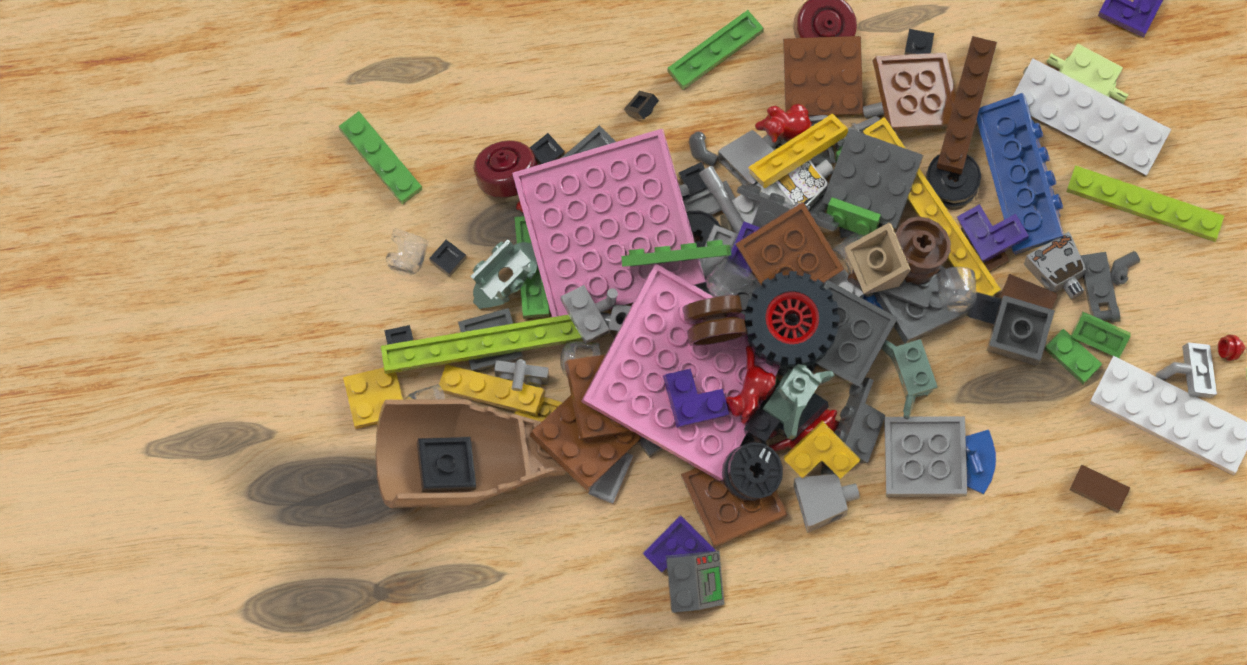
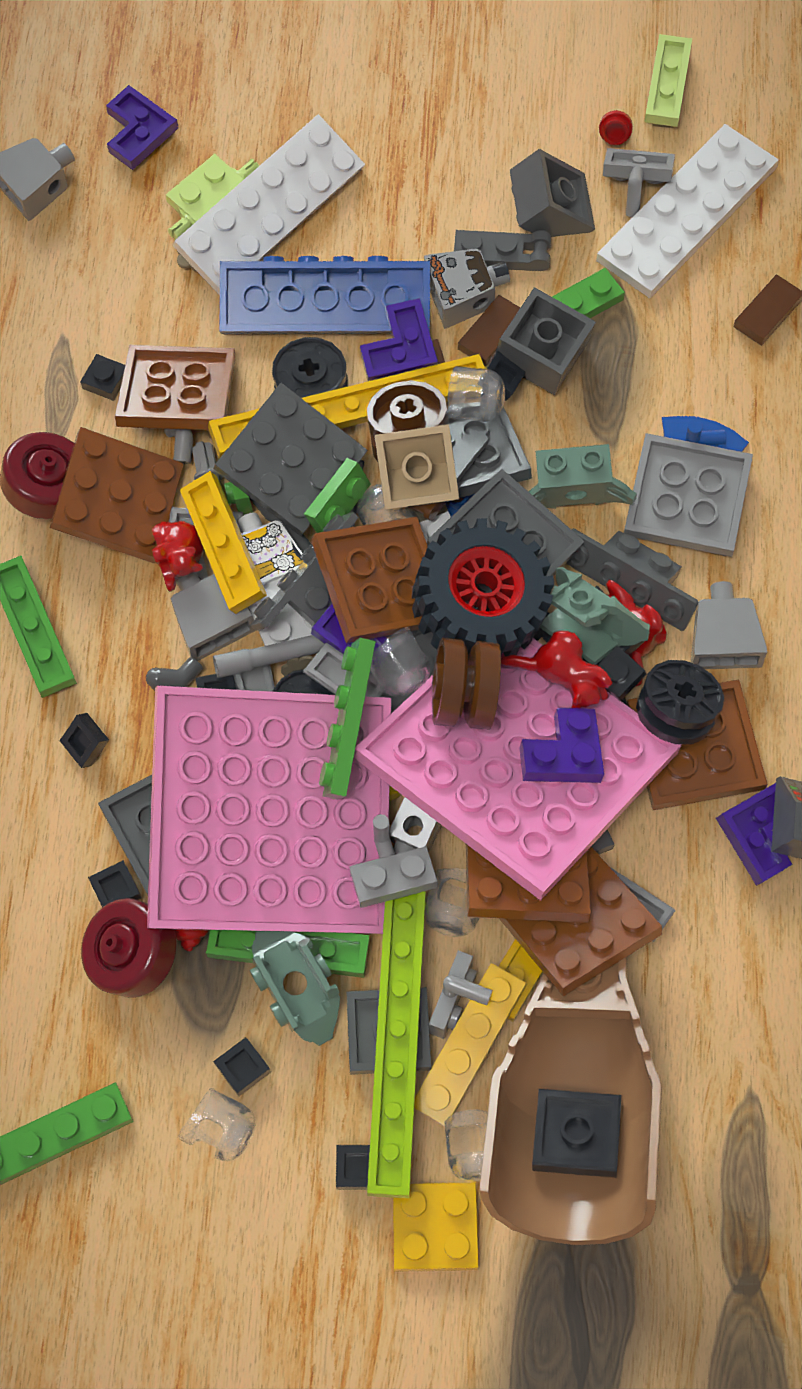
camera: 75 degrees left, 5 degrees down
yellow plate [784,421,860,479] -> none
reddish brown plate [937,36,997,174] -> none
lime plate [1066,165,1224,242] -> none
bright green plate [1071,311,1131,358] -> none
dark grey arm [1111,251,1140,285] -> none
none -> dark grey slope [510,149,595,237]

